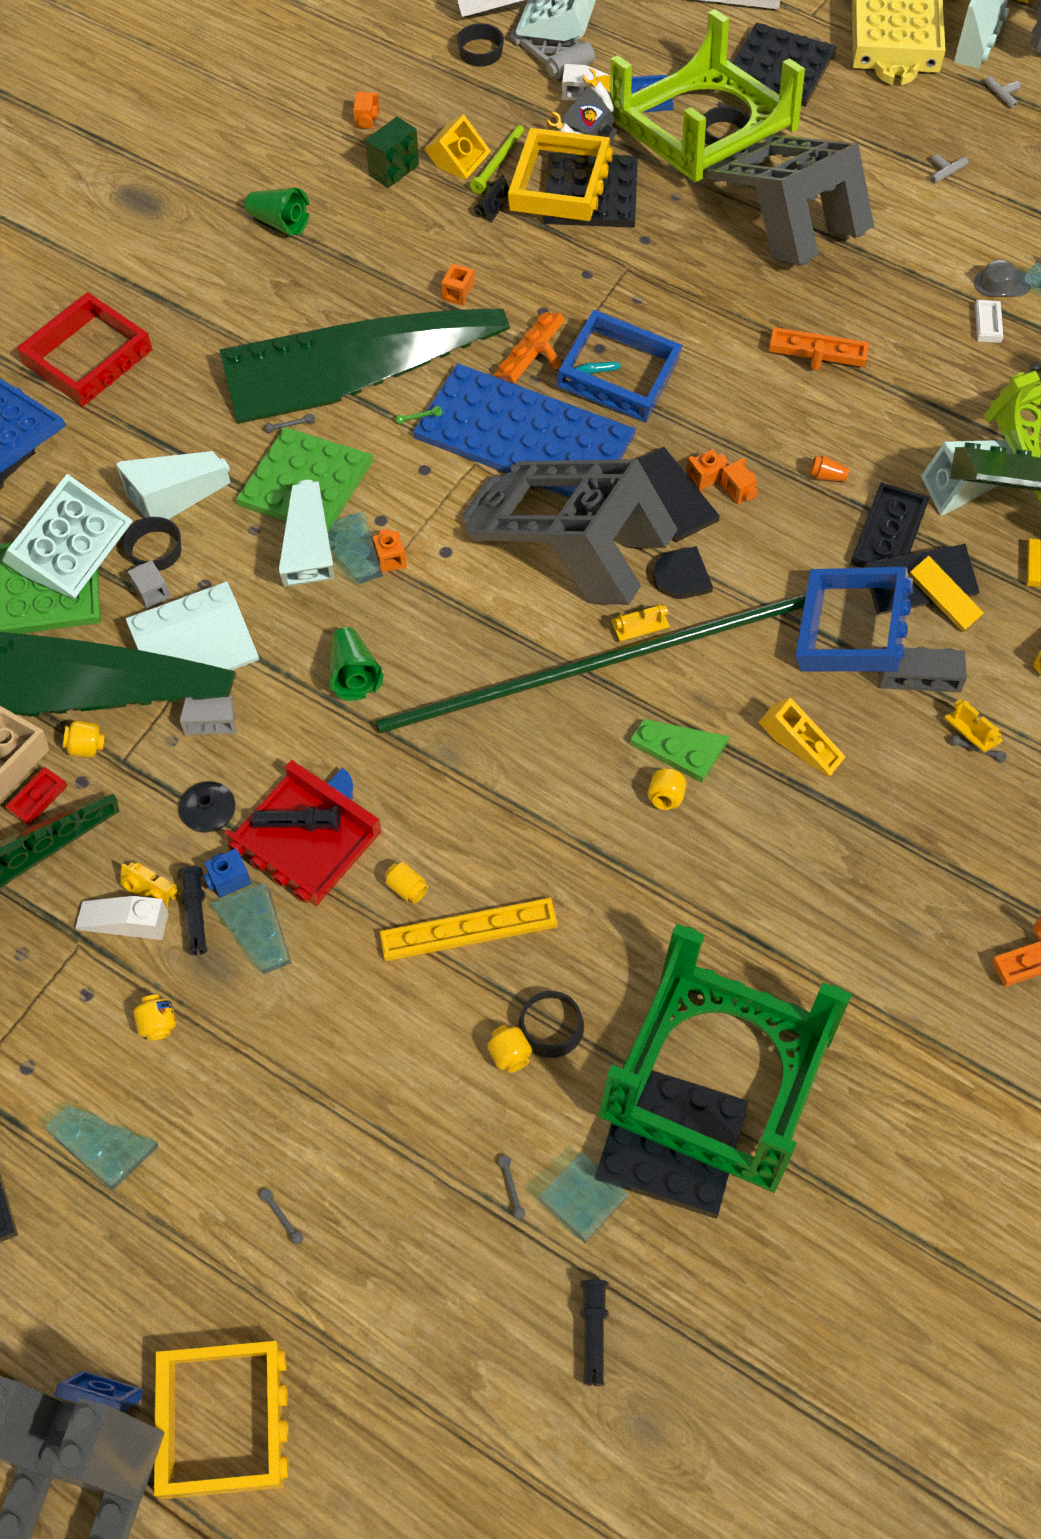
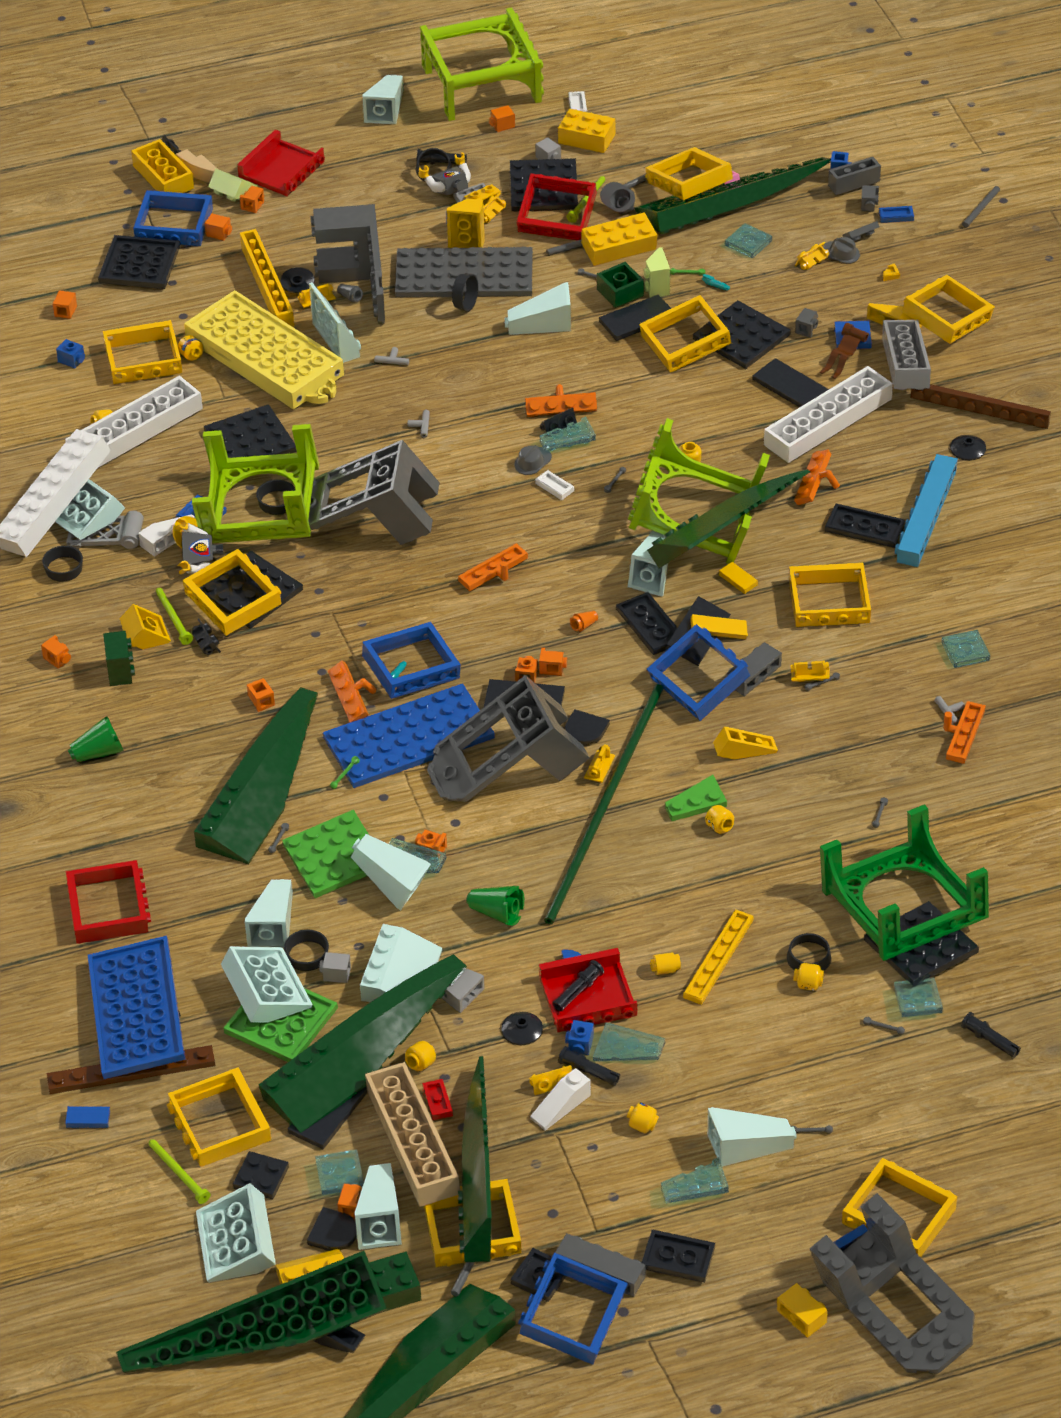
camera: 50 degrees left, 15 degrees down
none -> light aqua slope [707,1107,797,1167]
none -> dark grey hinge [872,797,888,828]

